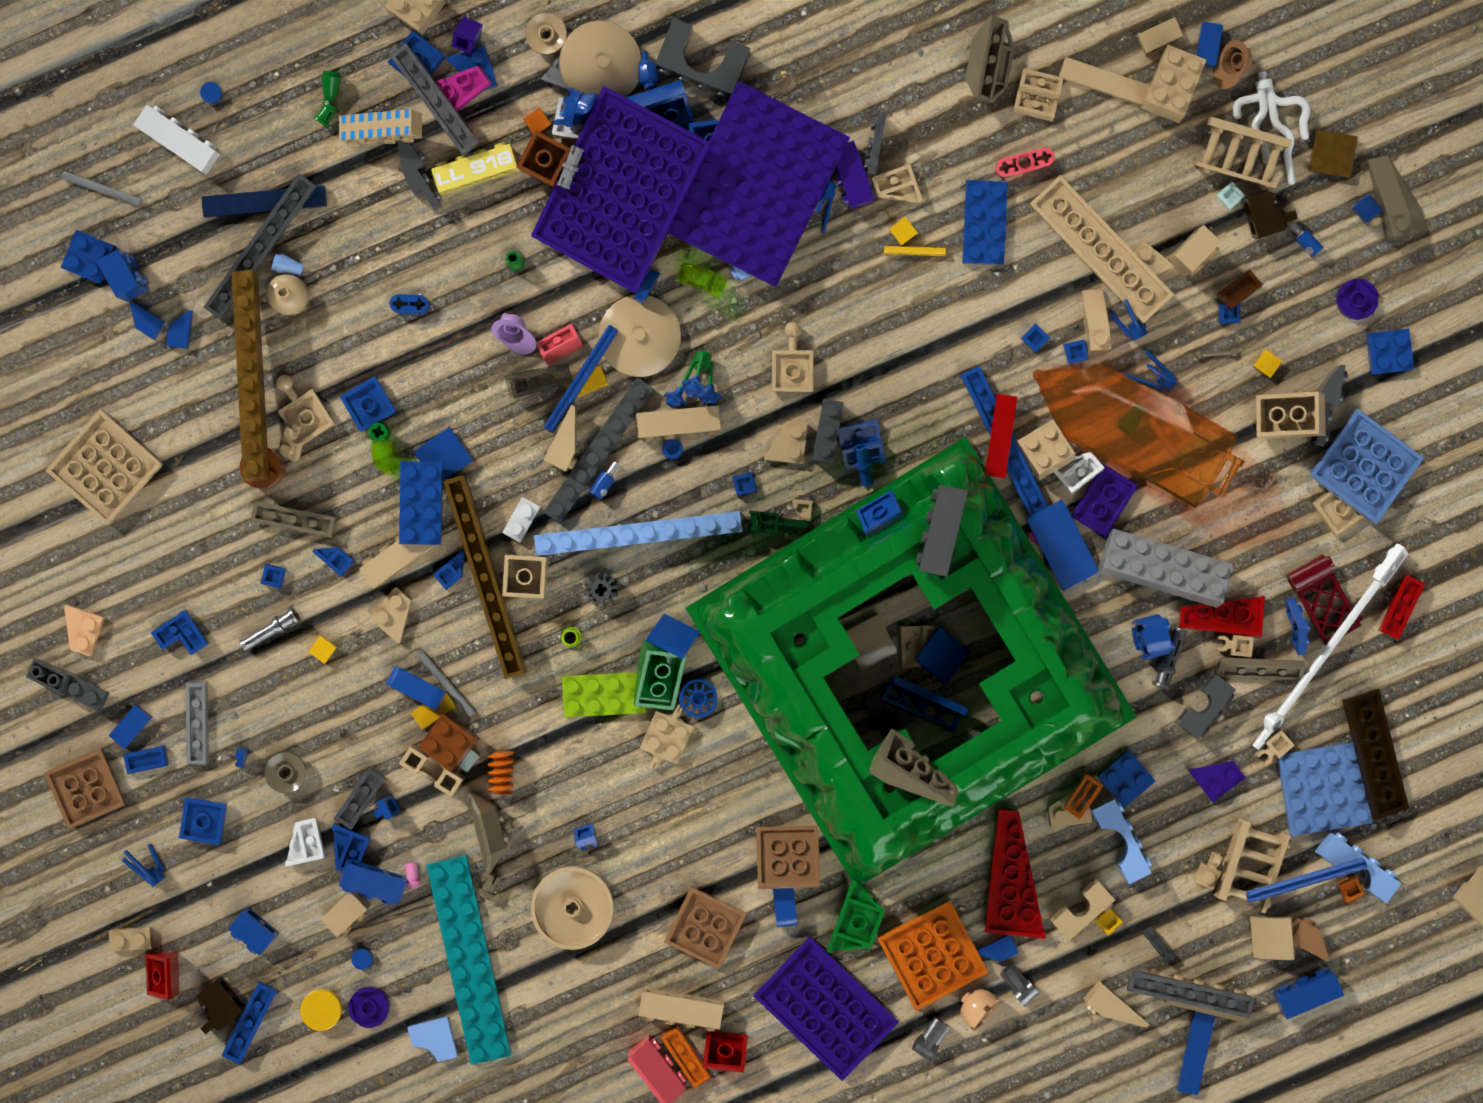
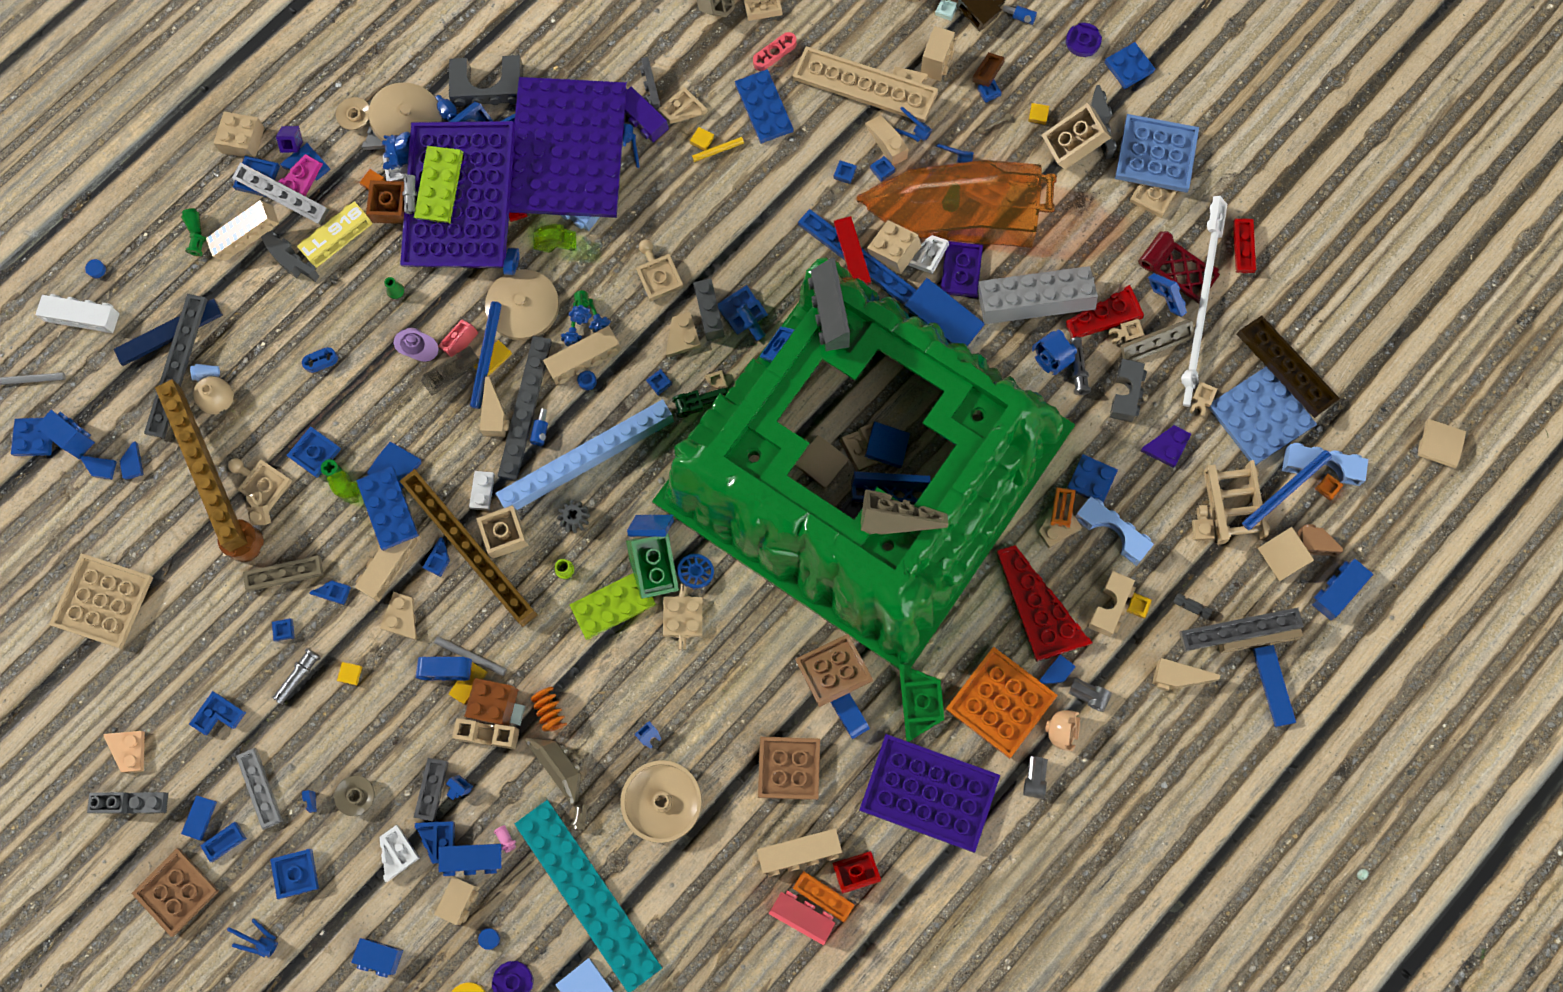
camera: 15 degrees left, 15 degrees down
none -> lime plate [414,146,463,223]

